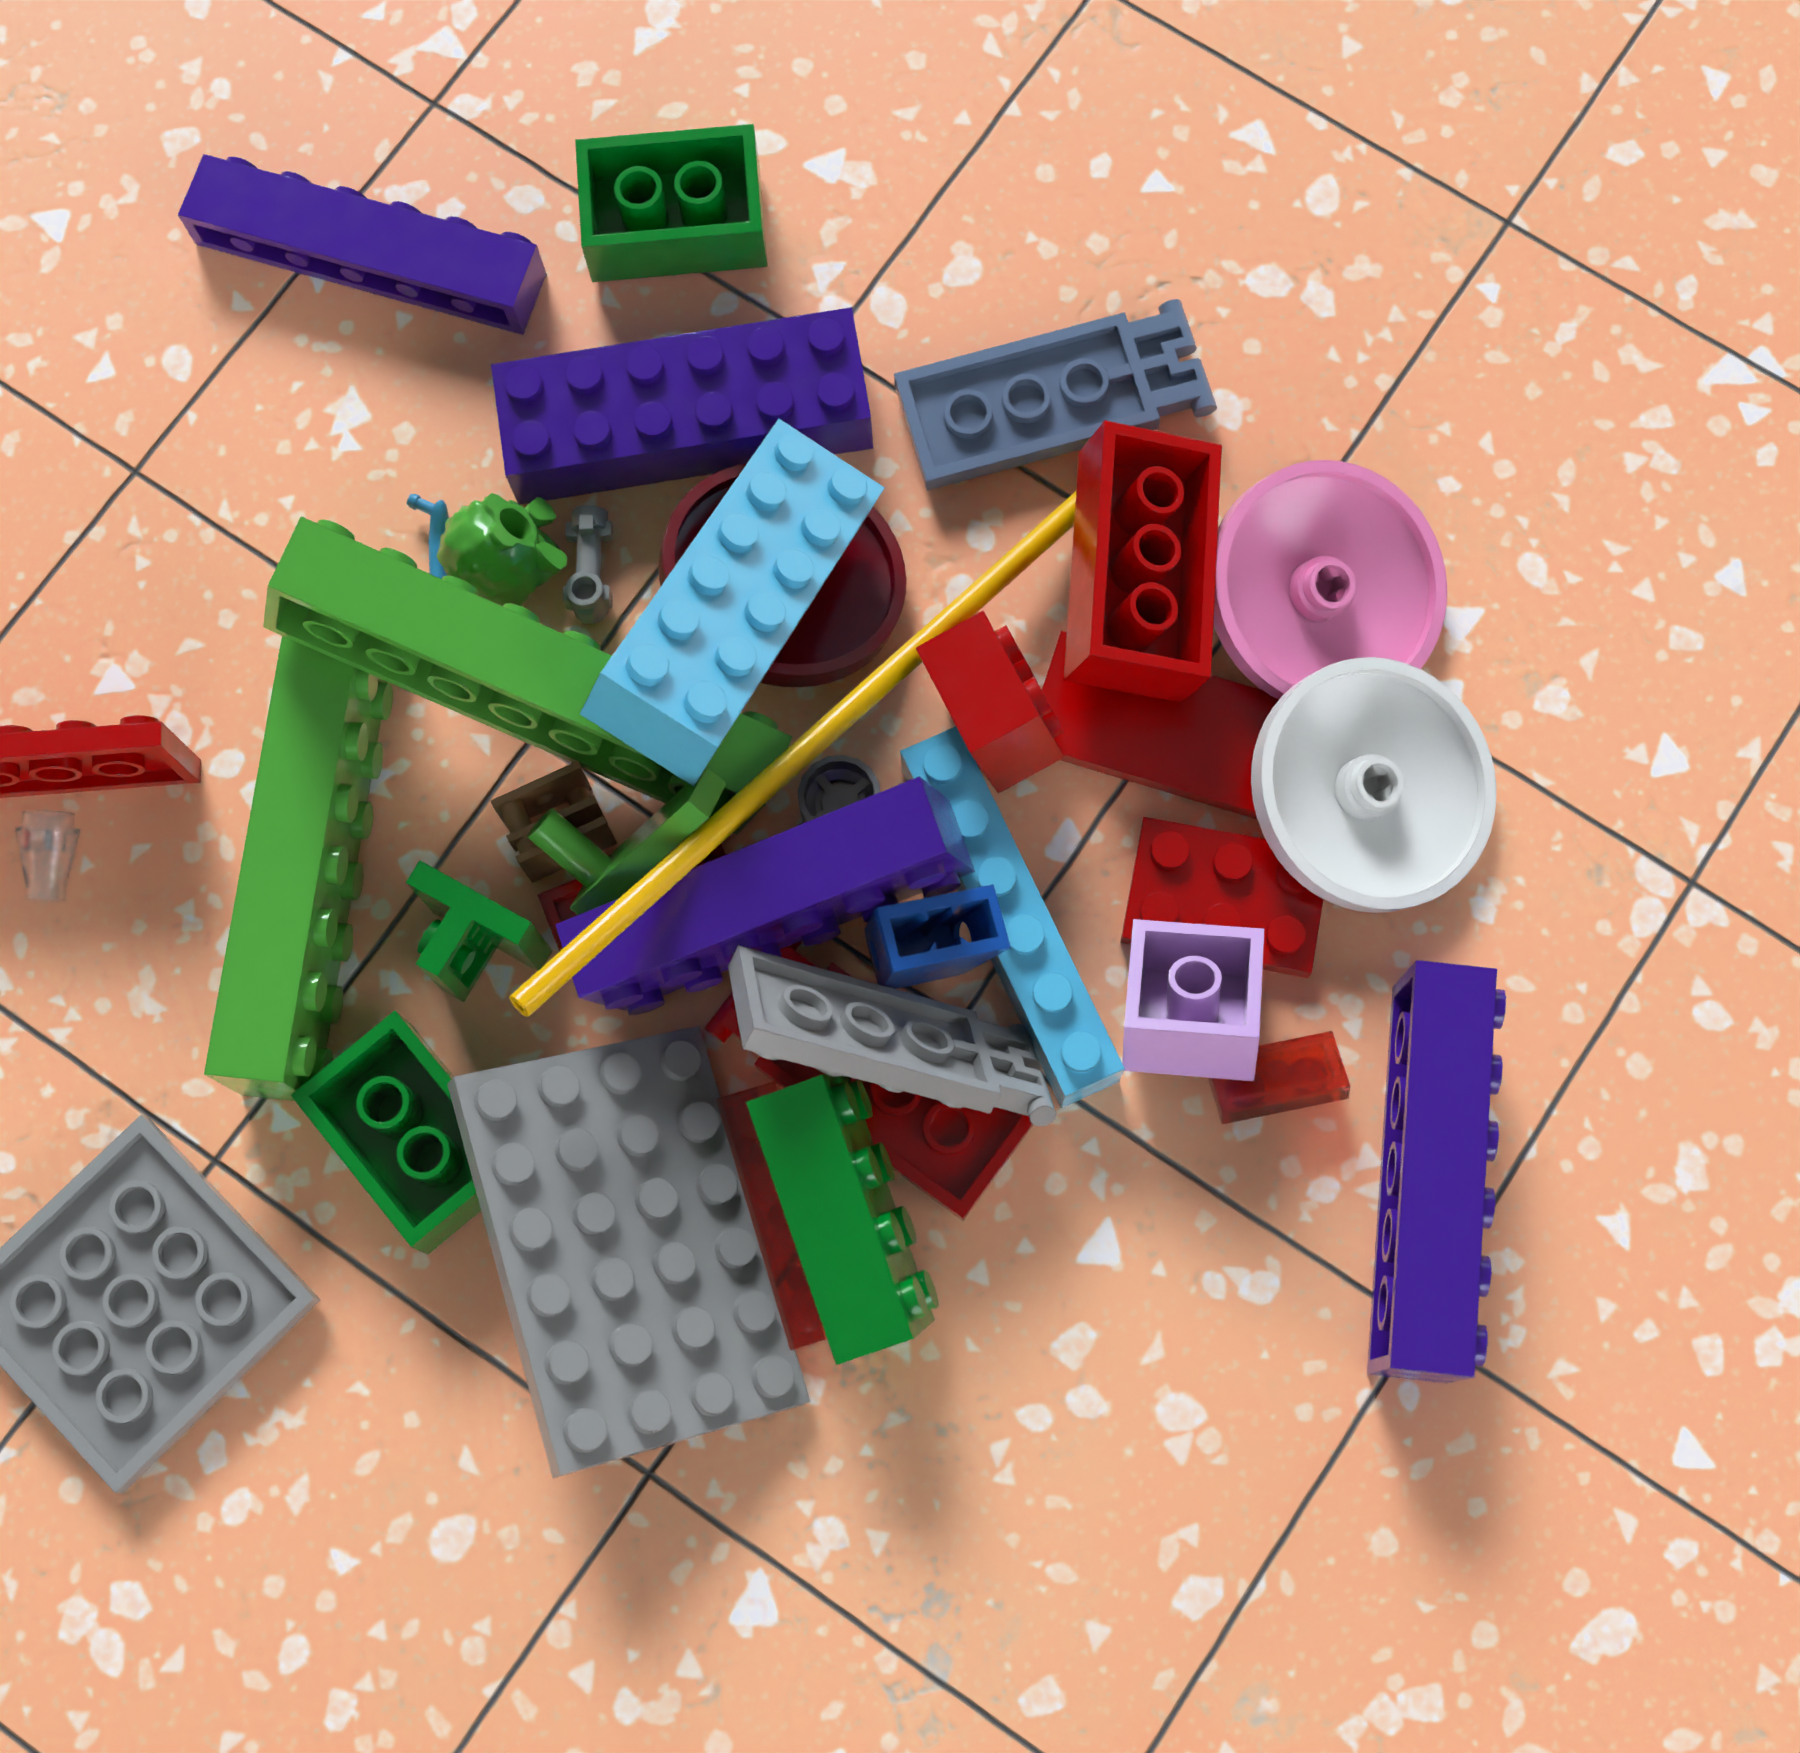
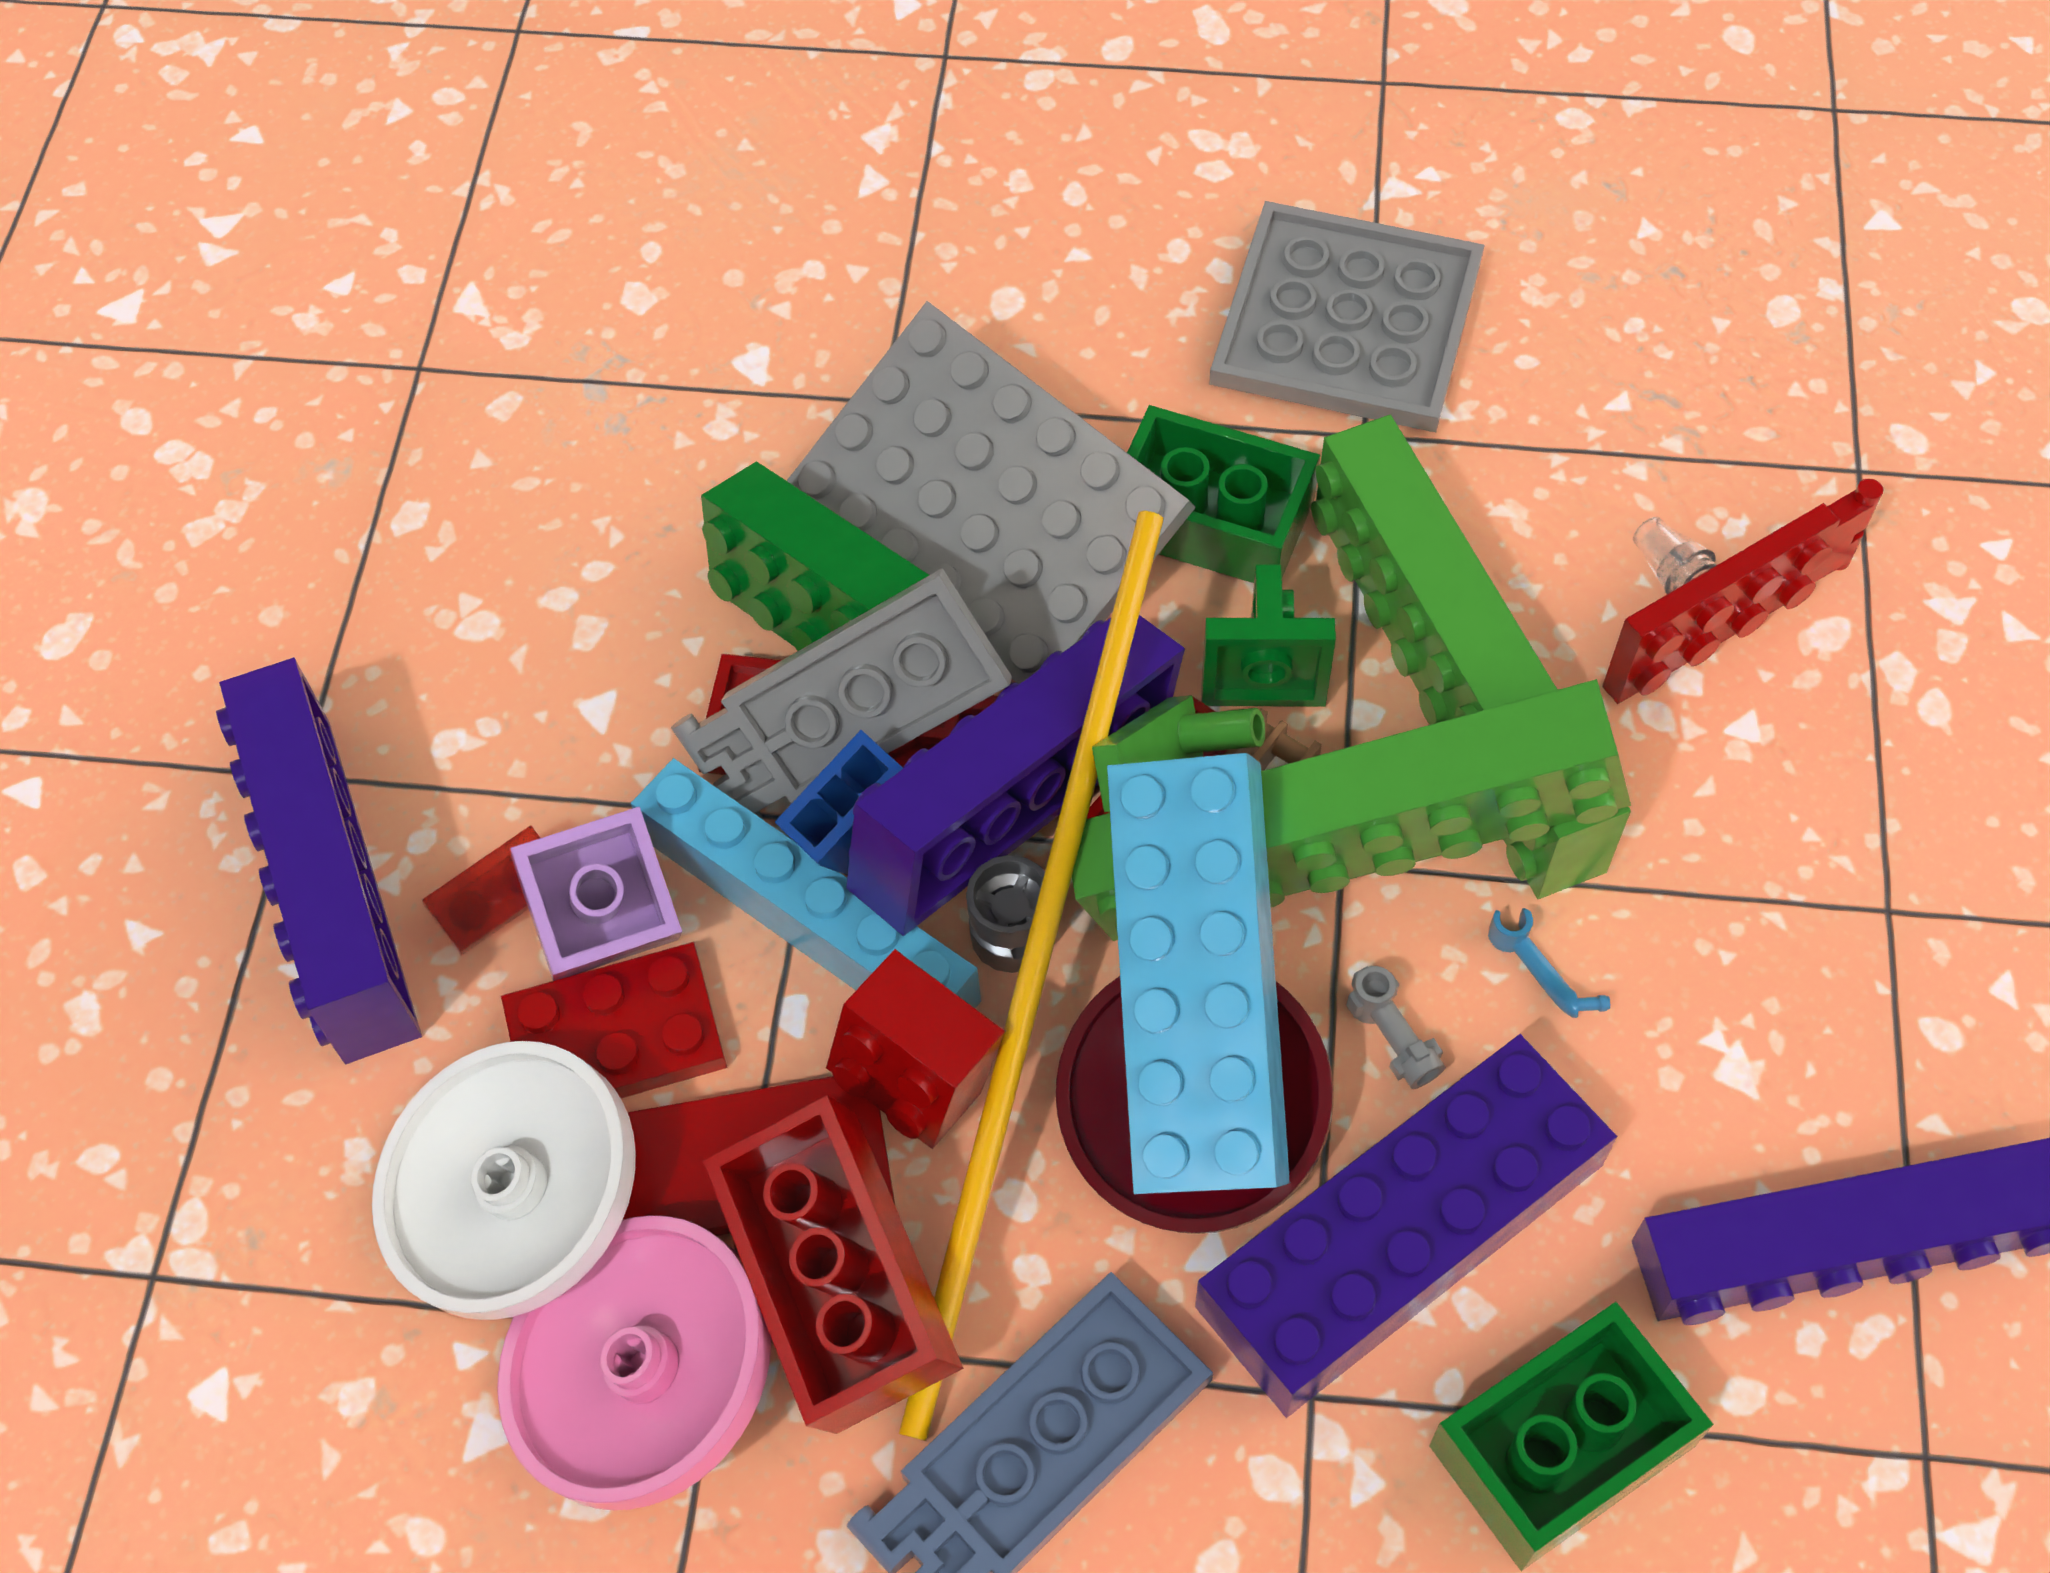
camera: 150 degrees right, 15 degrees down
bright green animal [437,493,567,606] -> none

